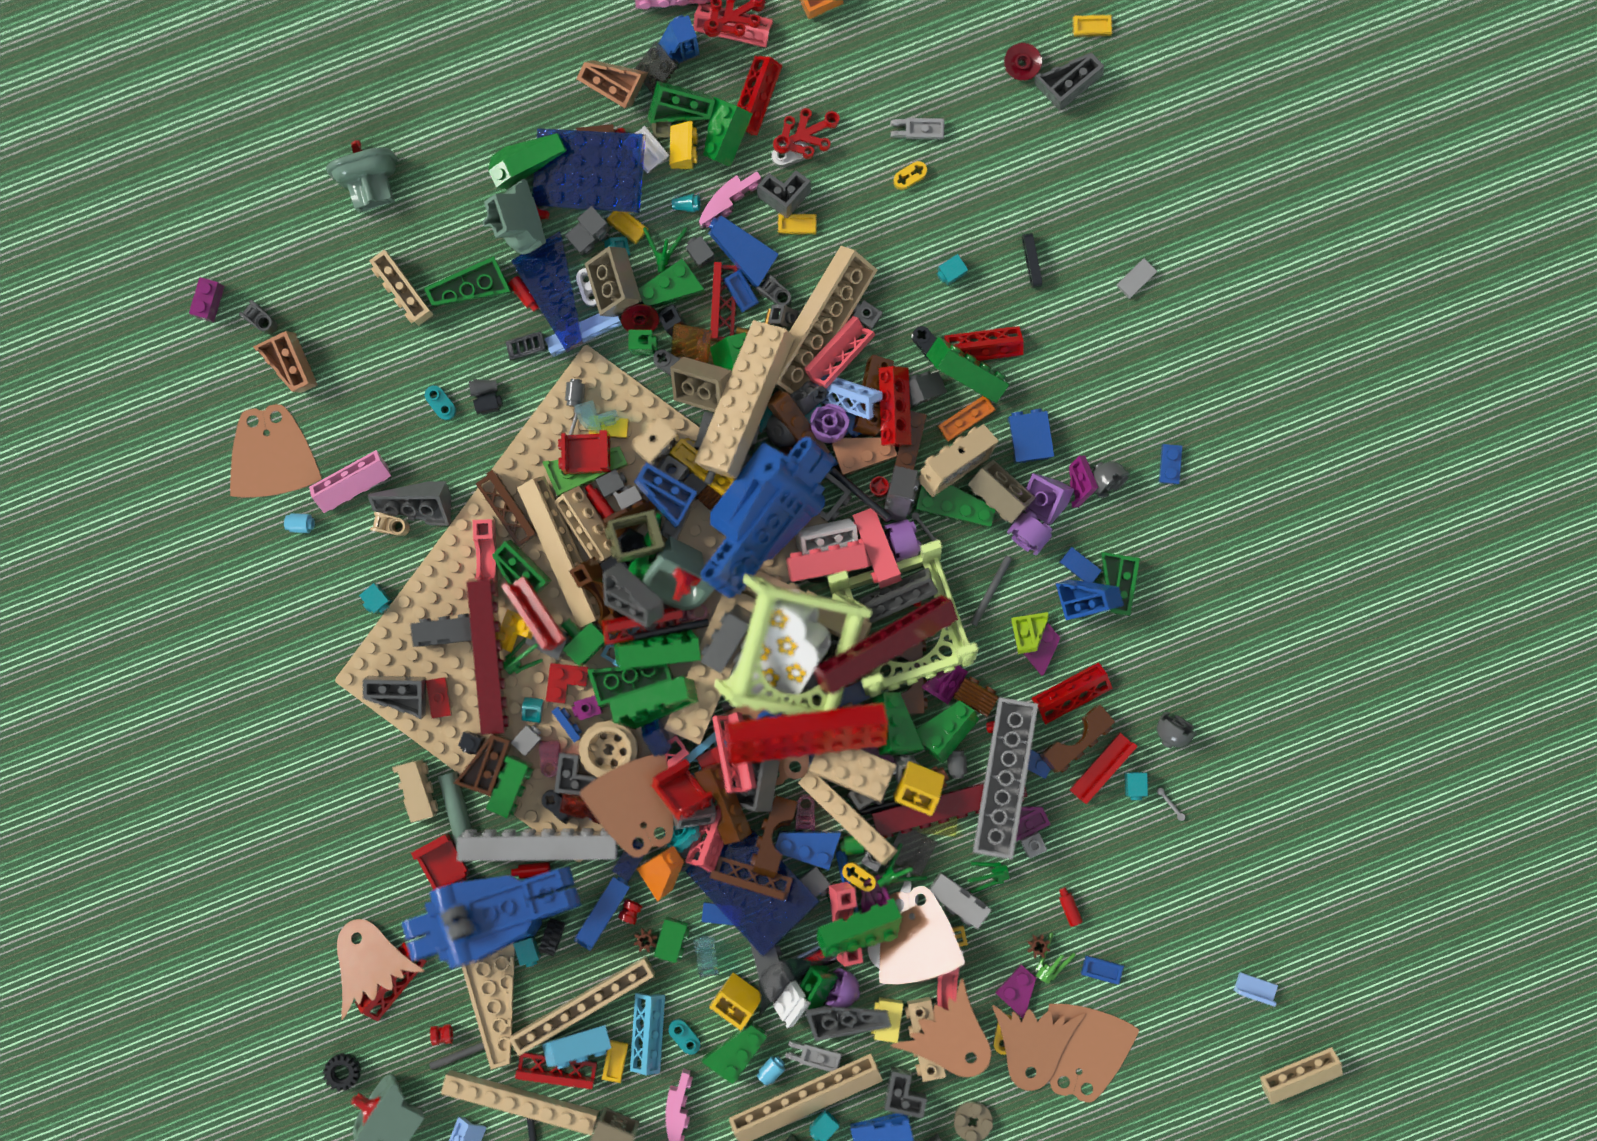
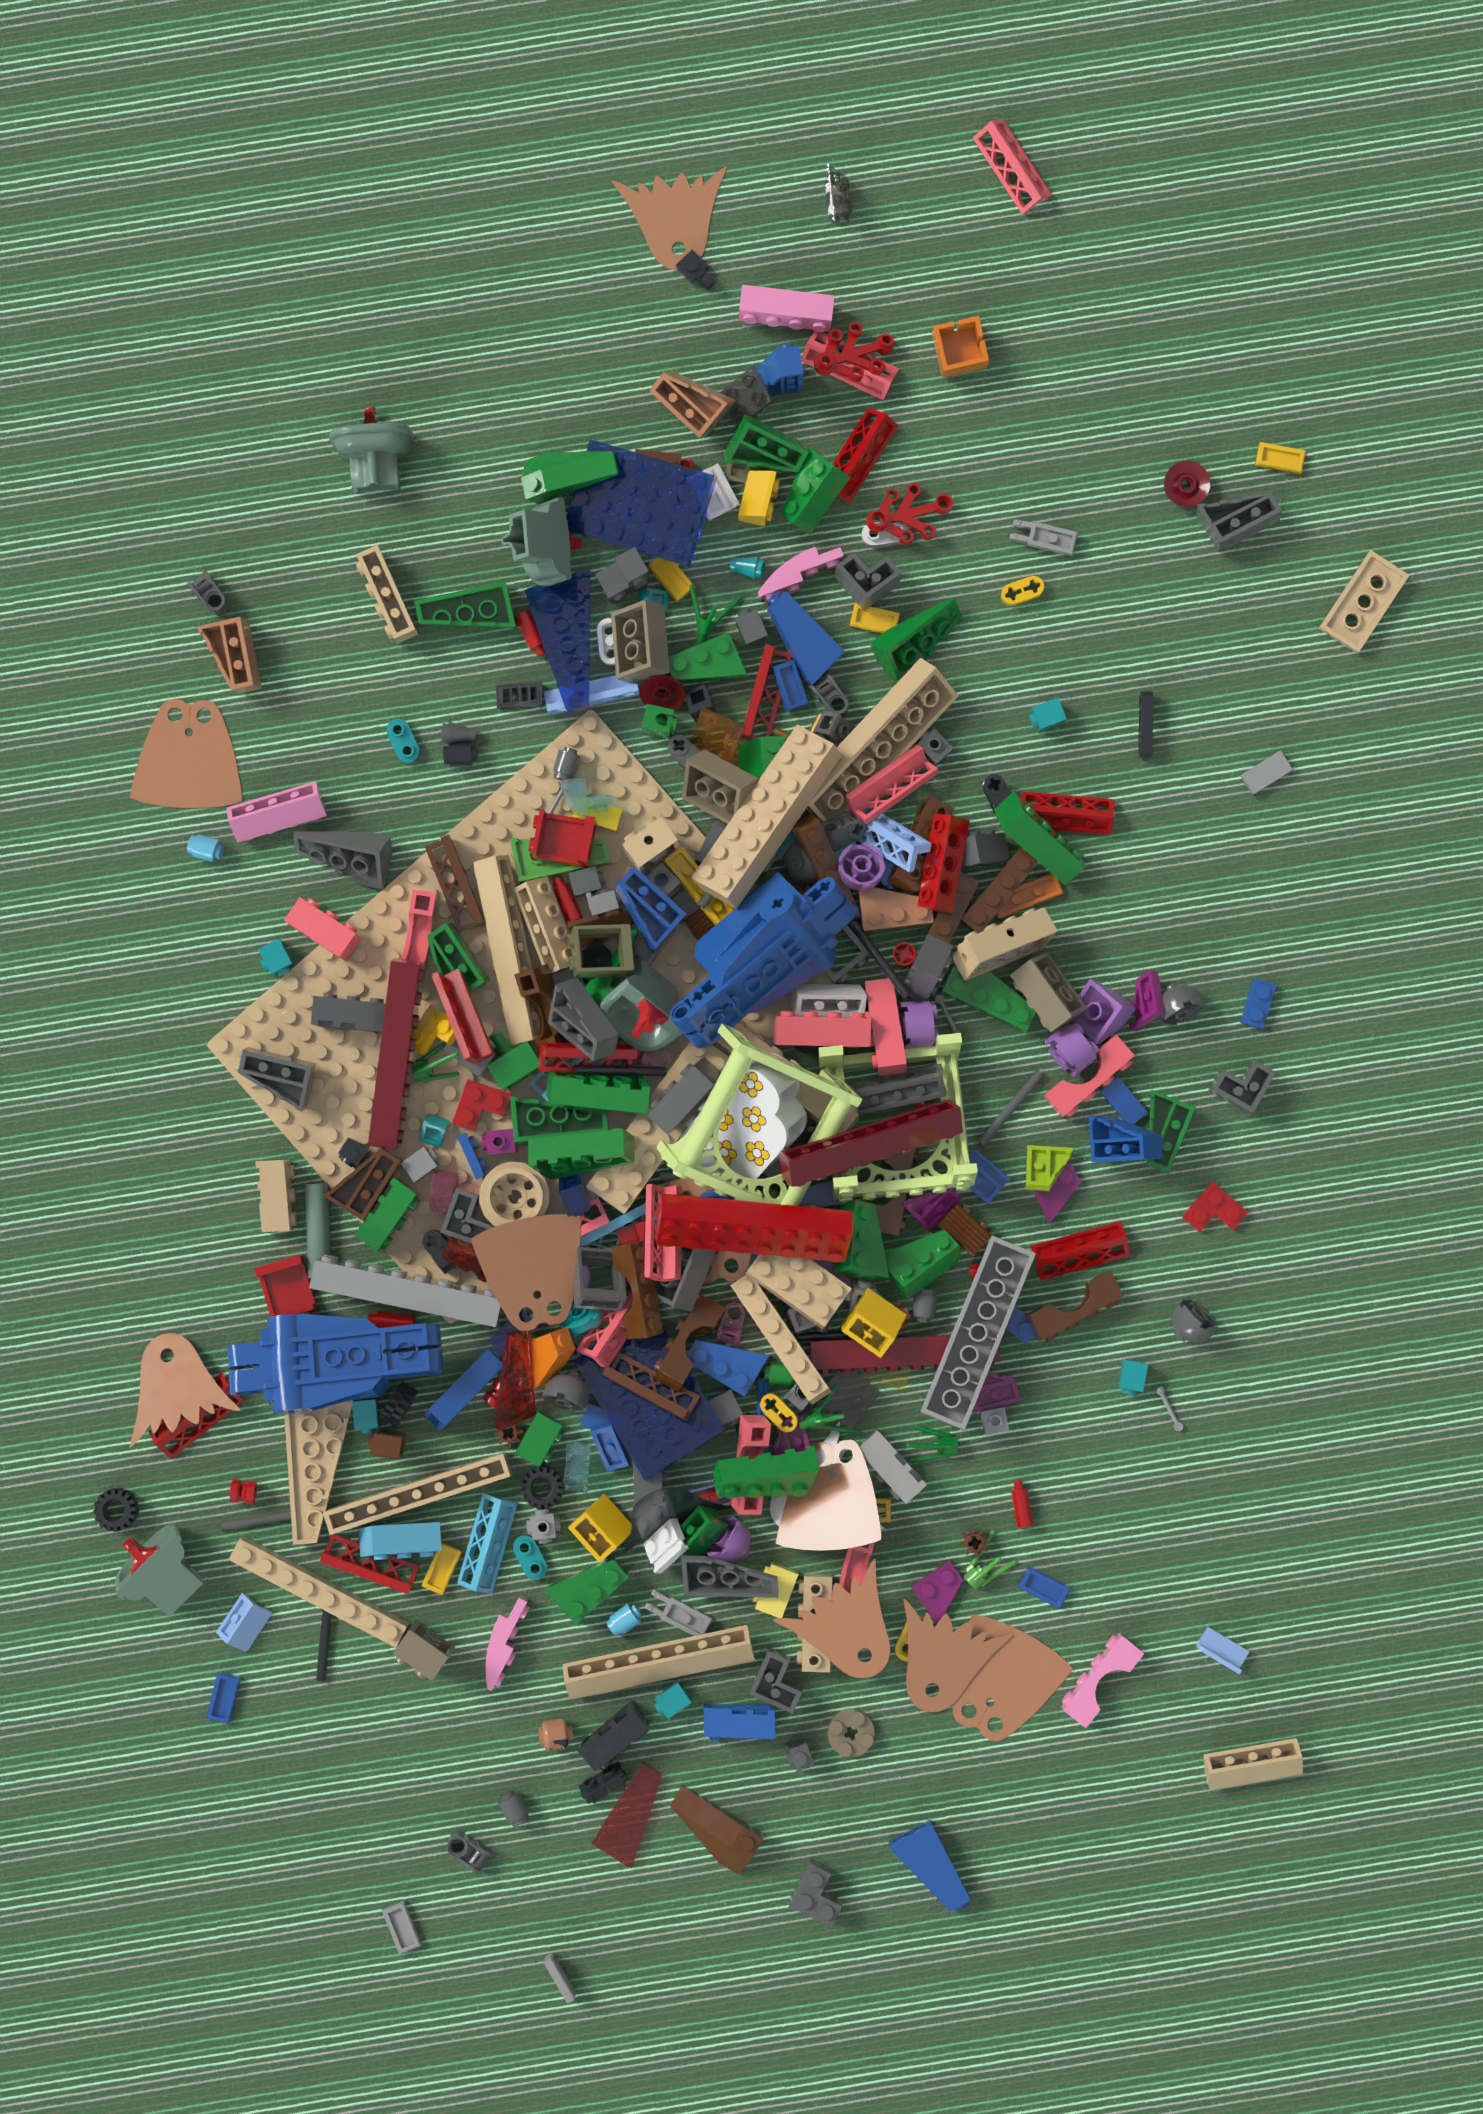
camera: 15 degrees right, 0 degrees up
magenta brick [189,277,225,323] -> none
tan piece [370,511,410,536] -> none
red plate [426,677,452,718] -> none
dark grey wheel [440,904,475,941] -> none
red panel [651,758,713,821] -> none
blue panel [1008,409,1054,464] -> none
red fence [1069,733,1138,804] -> none
none -> coral brick [284,898,361,962]
none -> reddish brown brick [367,1429,407,1460]
none -> clear red wing [494,1330,536,1431]
none -> black tyre [521,1465,564,1510]
none -> light grey brick [526,1508,561,1543]
none -> dark grey cylinder [542,1371,590,1413]
none -> blue plate [590,1421,630,1472]
none -> green wedge [870,597,962,684]
none -> reddish brown arch [960,847,1038,933]
none -> blue plate [969,1148,1010,1204]
none -> coral arch [1043,1034,1135,1117]
none -> bright pink arch [1061,1633,1144,1728]
none -> red plate [1181,1182,1248,1232]
none -> dark grey brick [1208,1060,1276,1114]
none -> tan plate [1318,550,1409,654]

